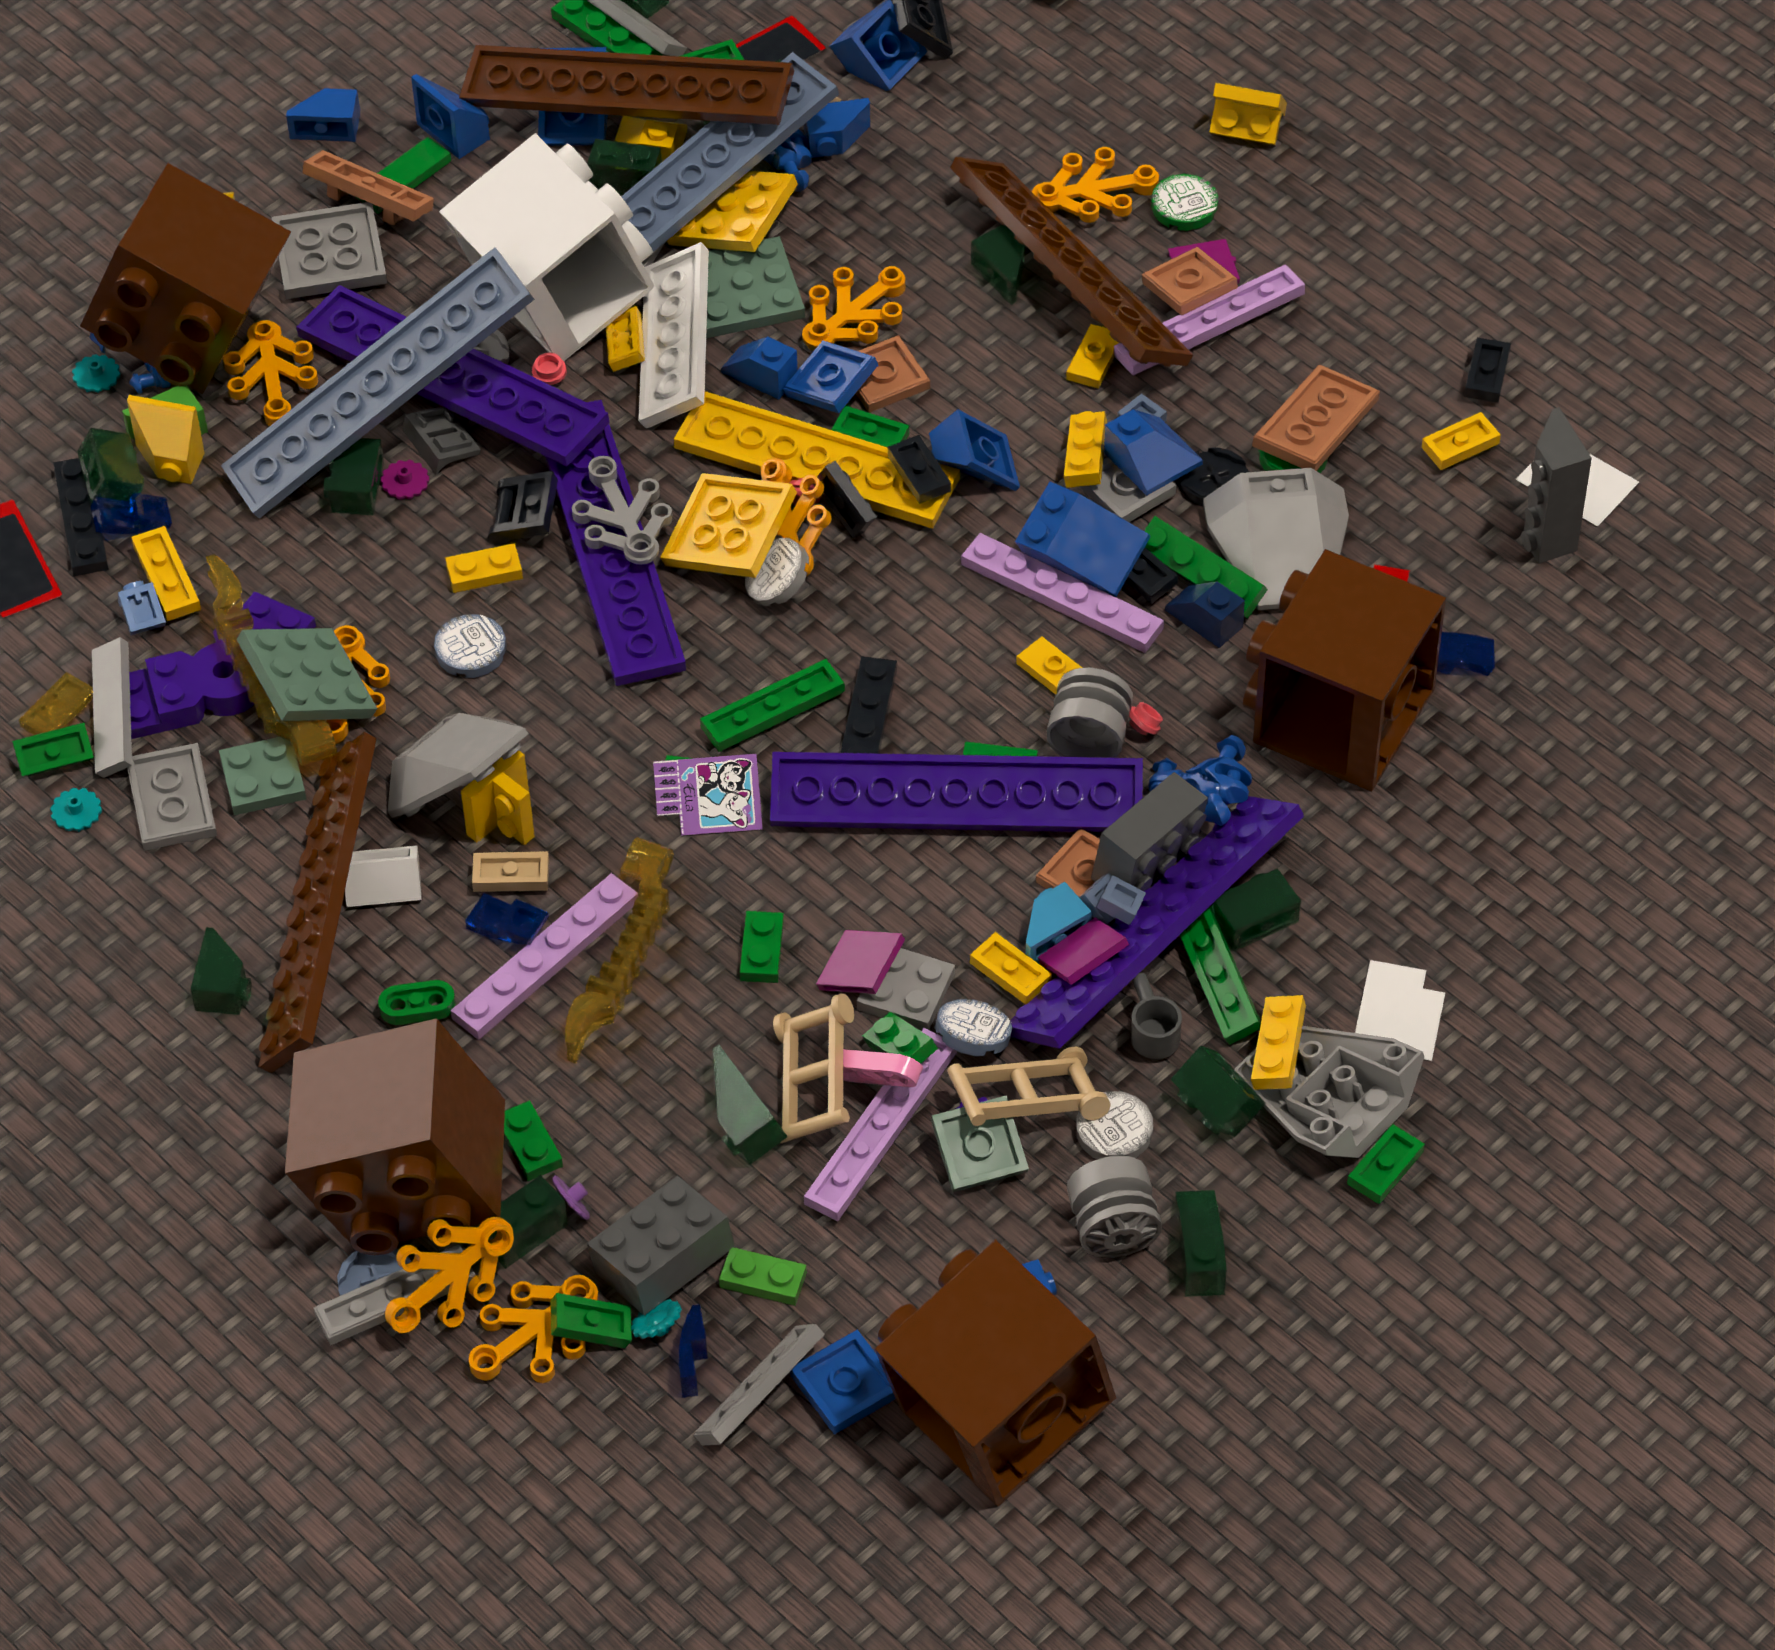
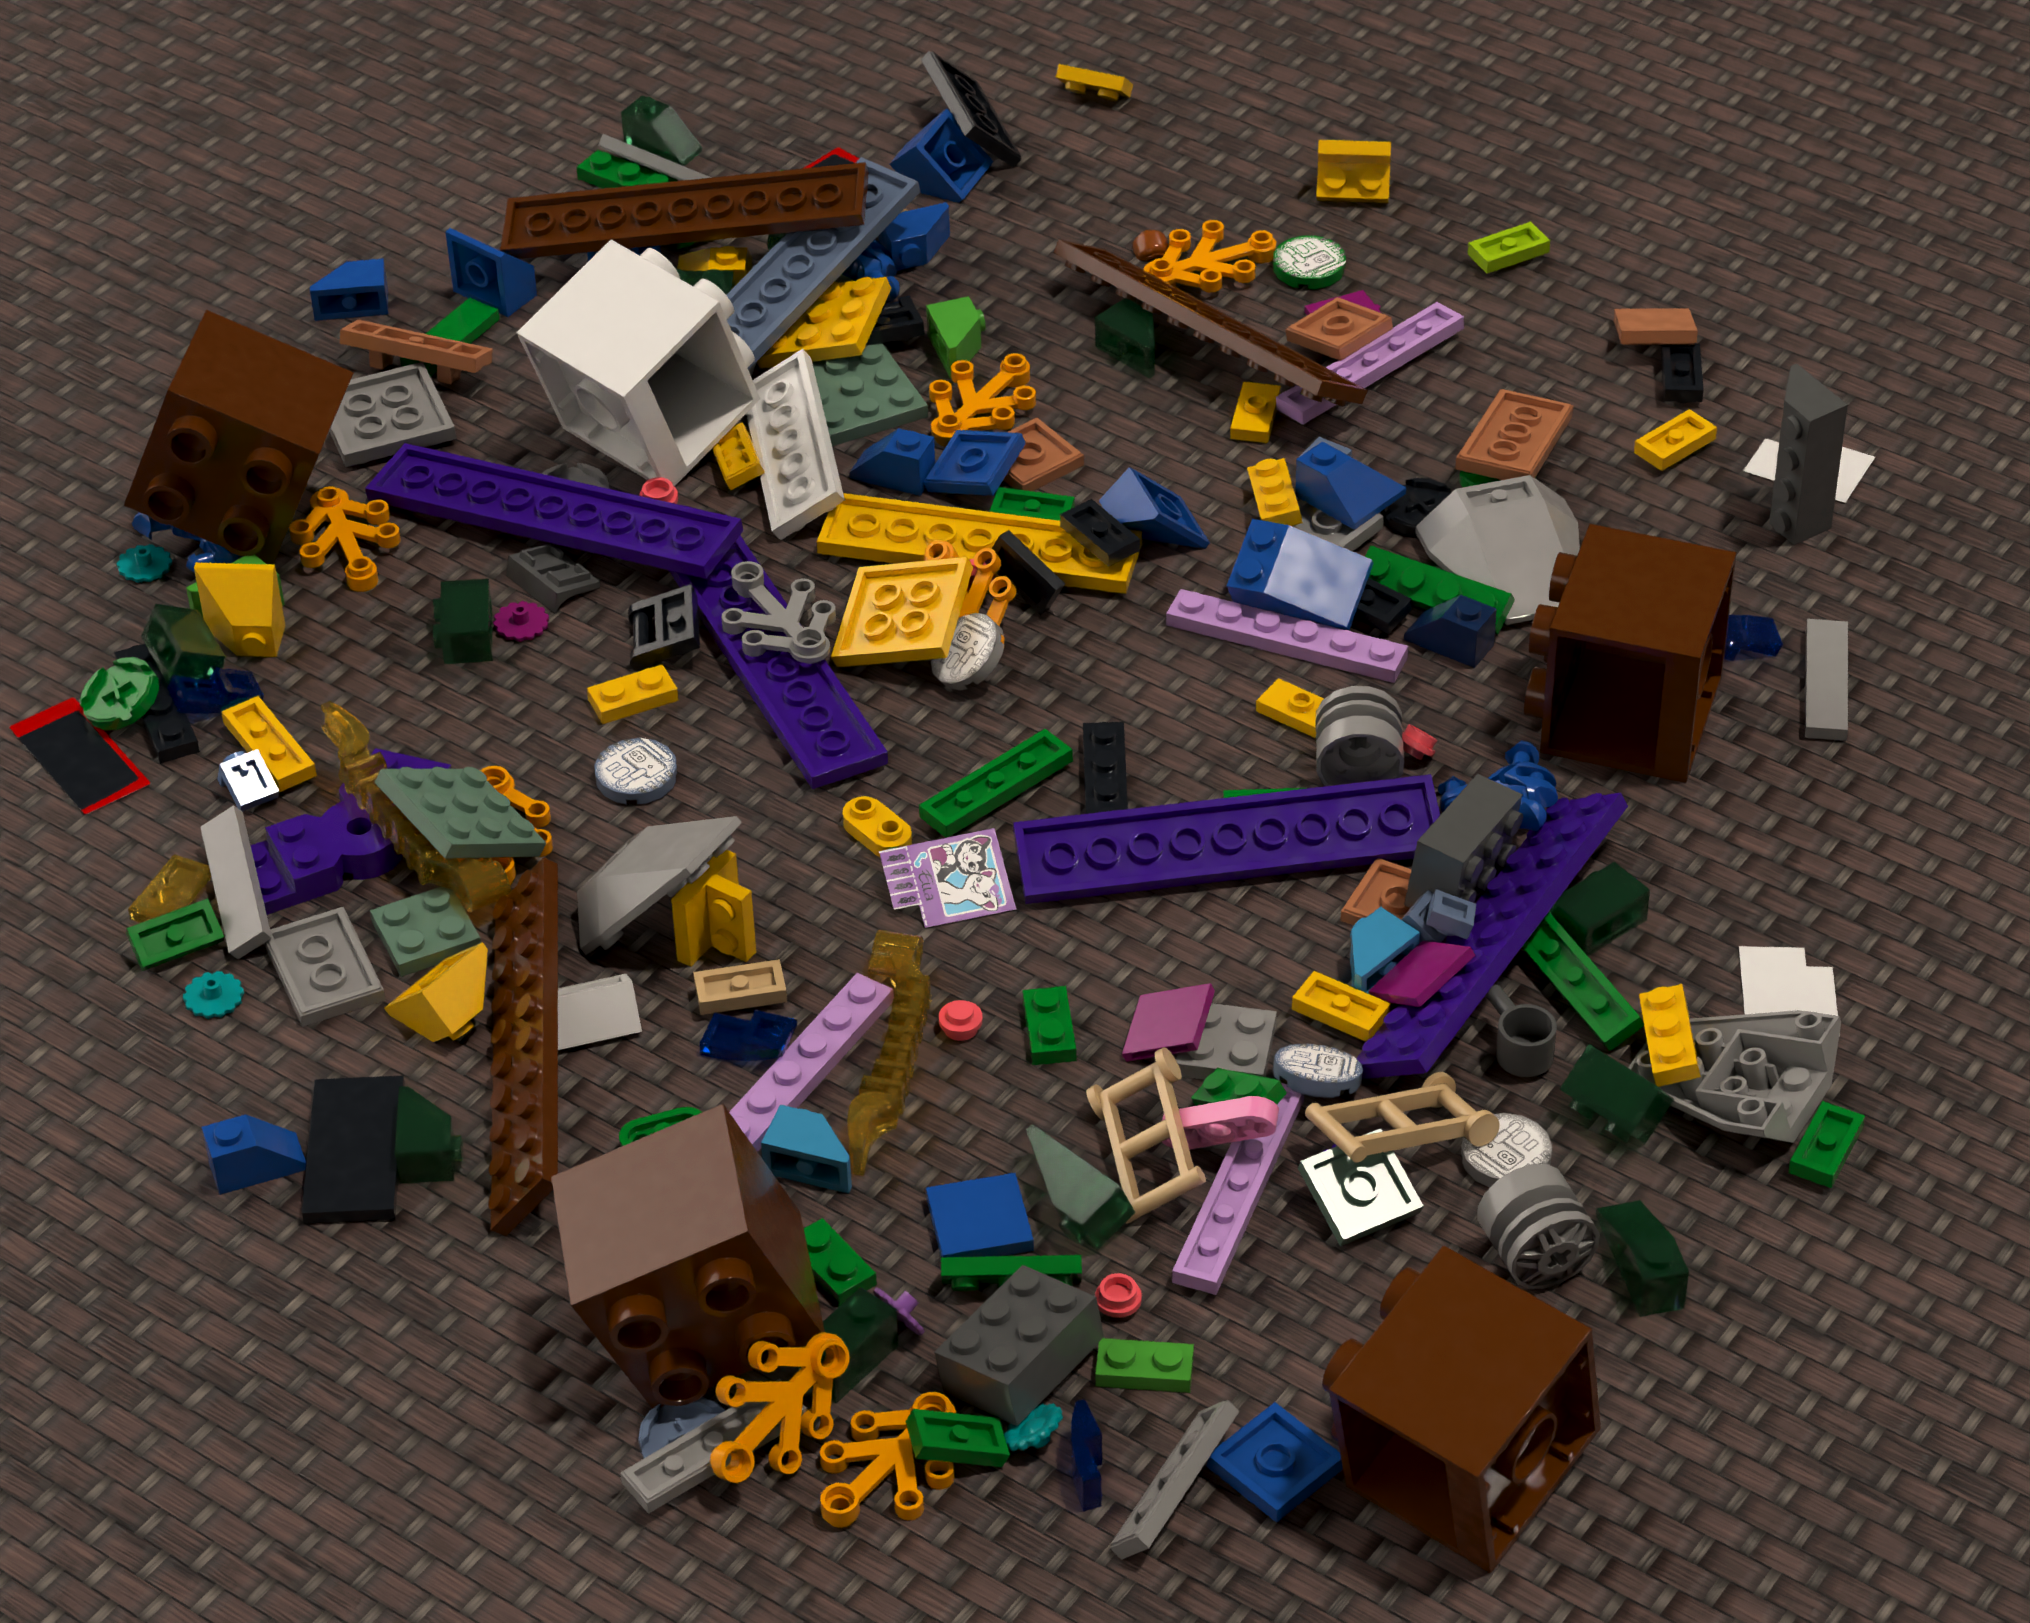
camera: 10 degrees left, 10 degrees down
sand blue plate [221,247,535,518] -> none
none -> green tile [80,657,159,731]
none -> blue slope [202,1114,306,1195]
none -> black tile [302,1075,405,1224]
none -> yellow slope [384,942,488,1042]
none -> dark azure slope [761,1104,852,1194]
none -> yellow plate [843,796,912,857]
none -> black plate [866,296,925,346]
none -> bright green slope [926,296,986,378]
none -> blue tile [926,1173,1034,1257]
none -> coral plate [938,1000,983,1041]
none -> green plate [941,1255,1082,1291]
none -> coral plate [1095,1273,1142,1318]
none -> dark orange piece [1132,230,1169,262]
none -> lime plate [1468,222,1550,274]
none -> nougat tile [1614,308,1697,345]
none -> light grey tile [1805,619,1848,741]

